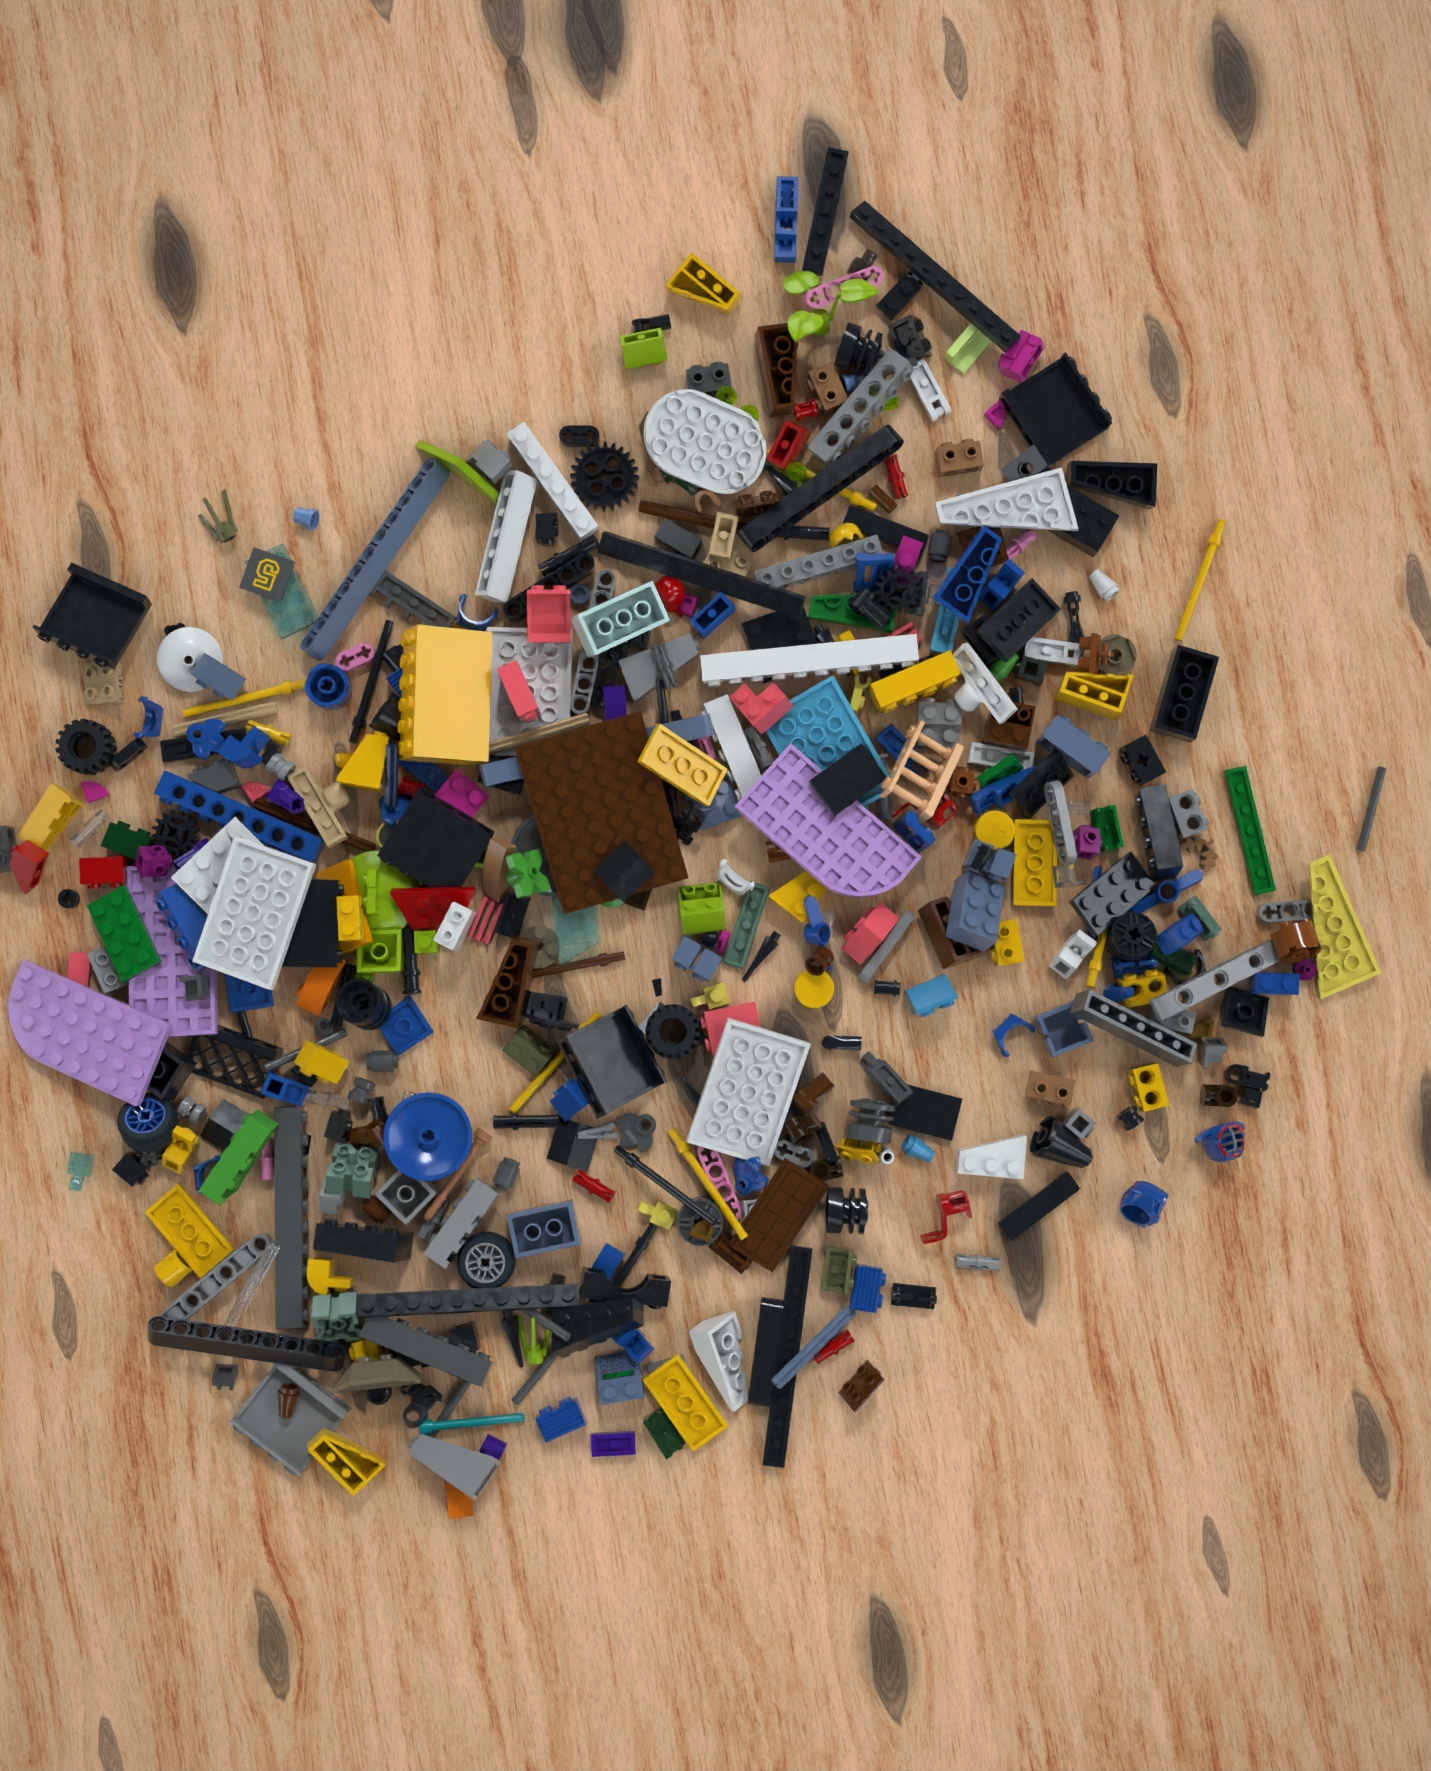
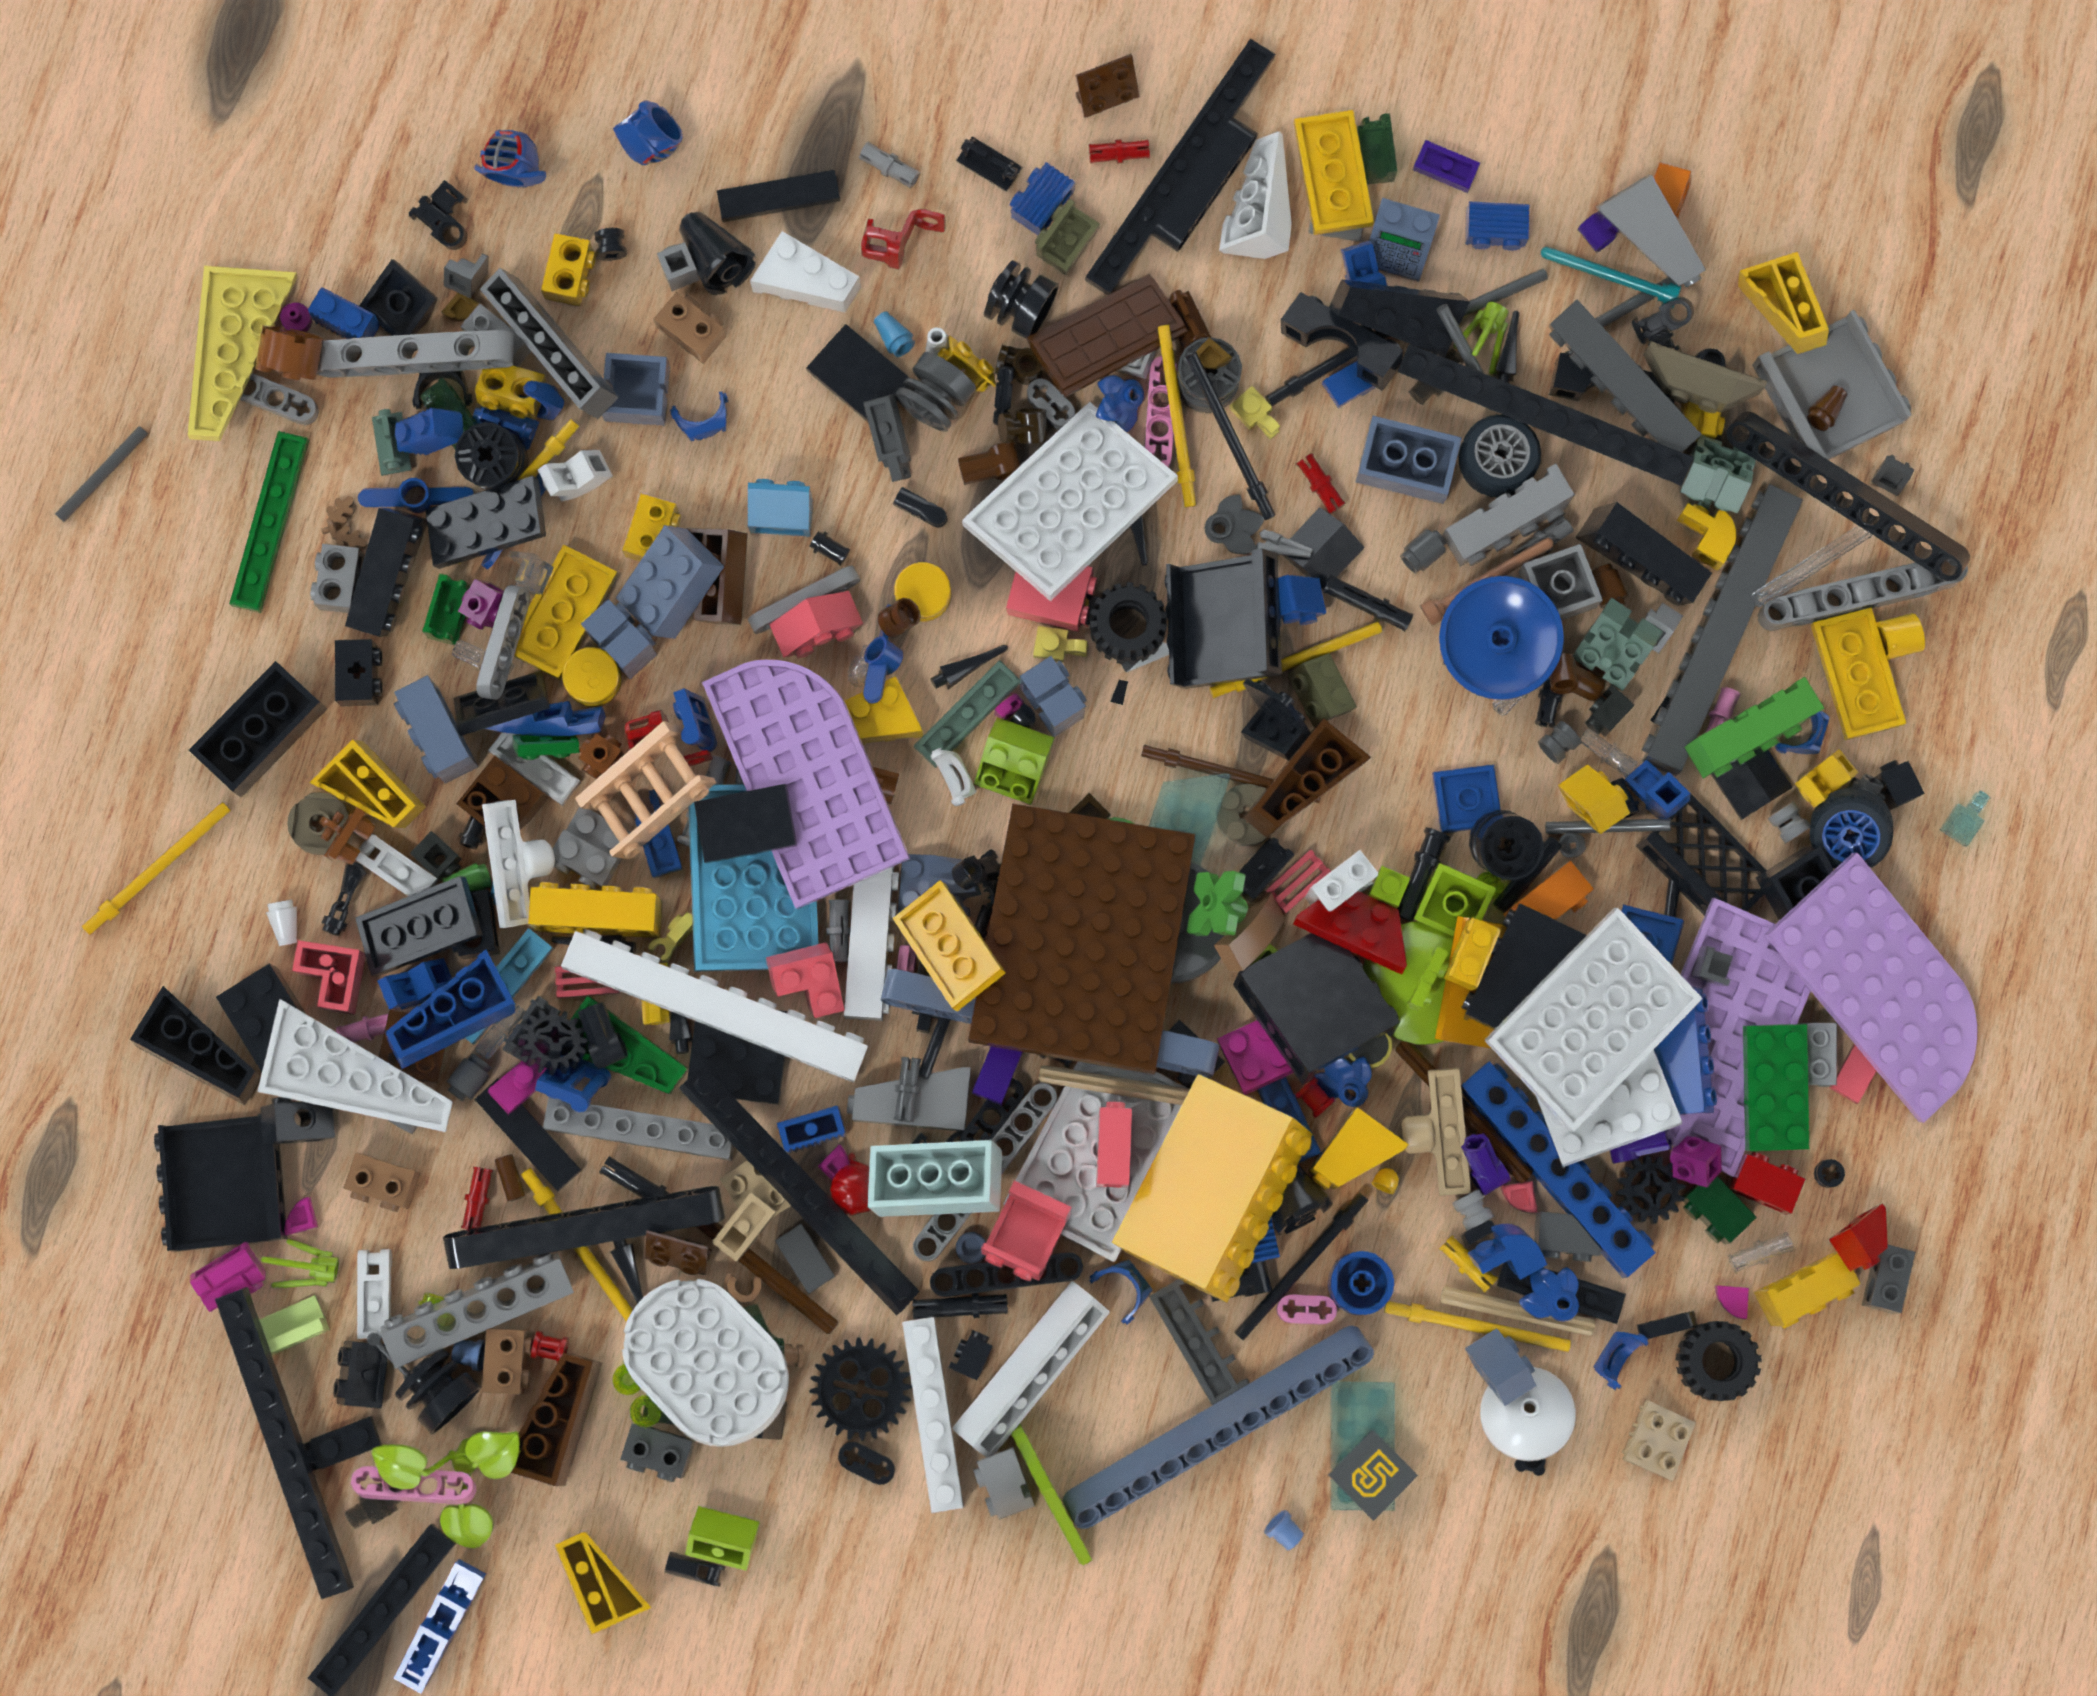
camera: 155 degrees left, 5 degrees down
black panel [33,562,152,669] -> none
olive plant [198,490,237,543] -> none
dark grey brick [366,1050,399,1072] -> none
dark blue axle [385,743,399,807] -> none
black slope [594,841,655,902] -> none
red slope [766,420,812,469] -> none
sand blue axle [772,1305,856,1389] -> none
clear neon green plate [786,462,806,482] -> none
yellow hair [829,523,864,548] -> none
black pin [969,844,994,873] -> none
dark brown piece [1200,1084,1238,1107] -> none
none -> lime plant [261,1238,339,1288]
none -> coral brick [292,940,366,1015]

